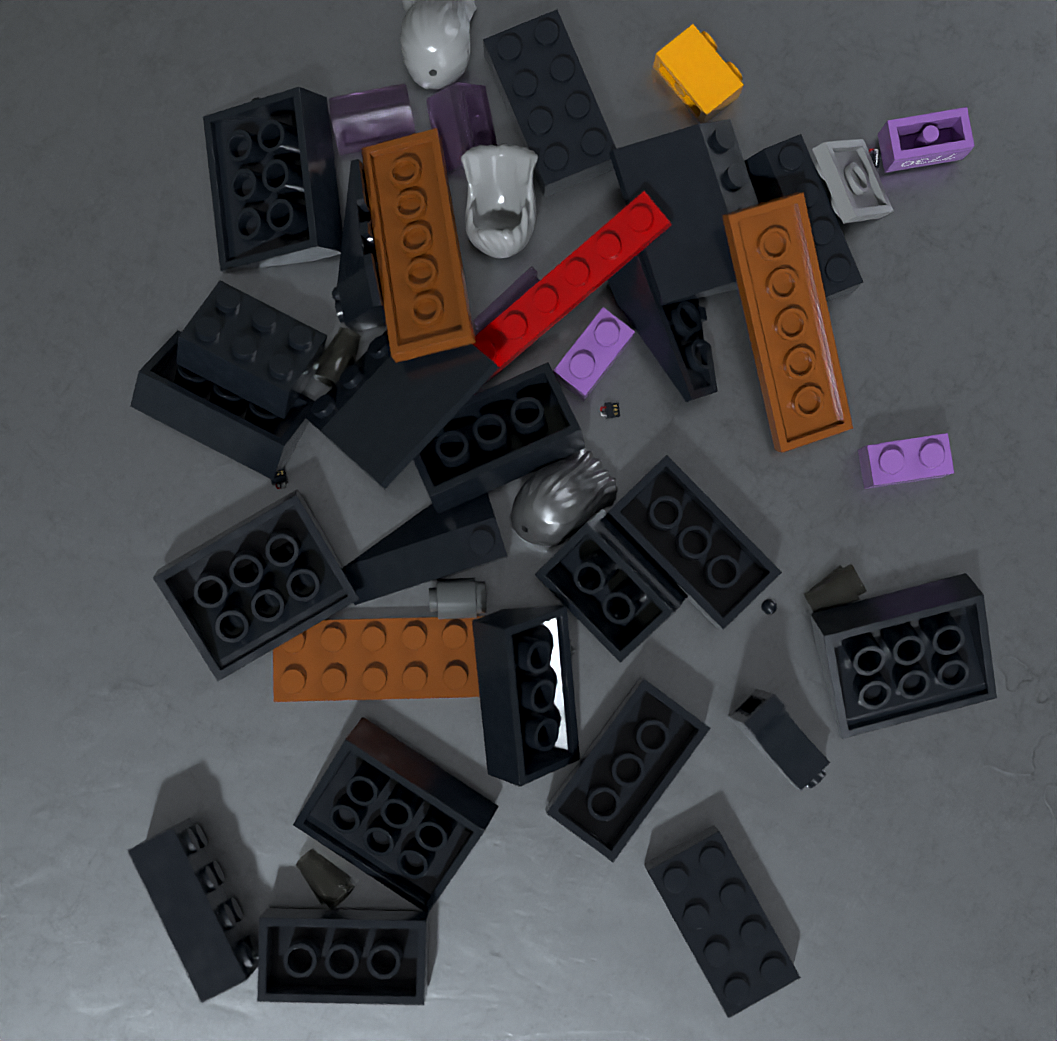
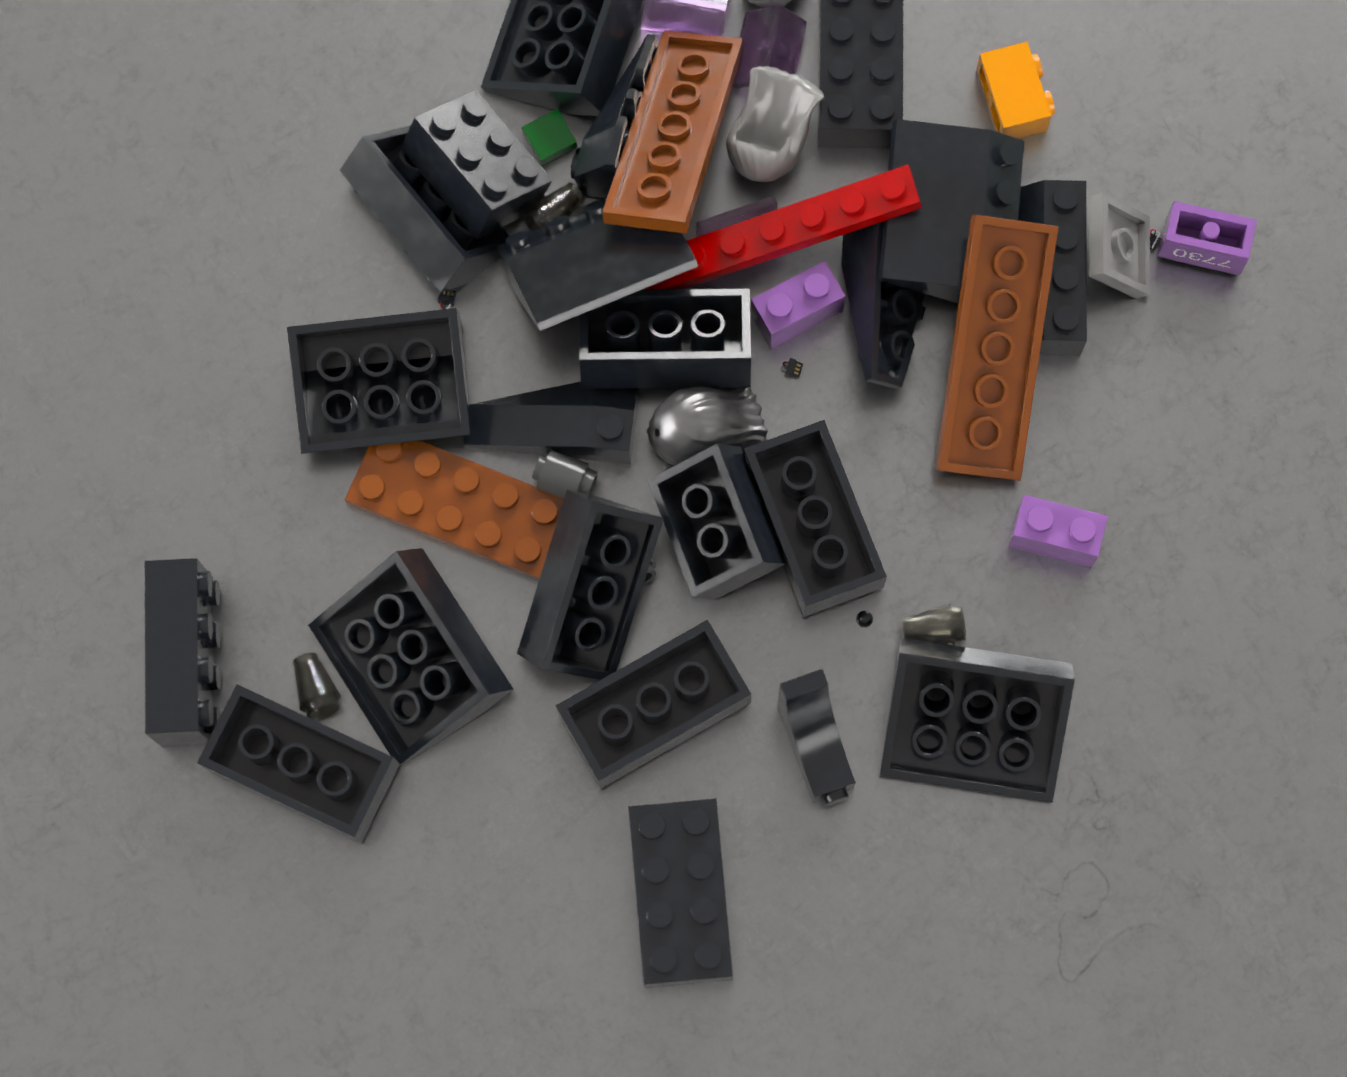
camera: 30 degrees right, 10 degrees down
none -> green tile [521,108,578,166]

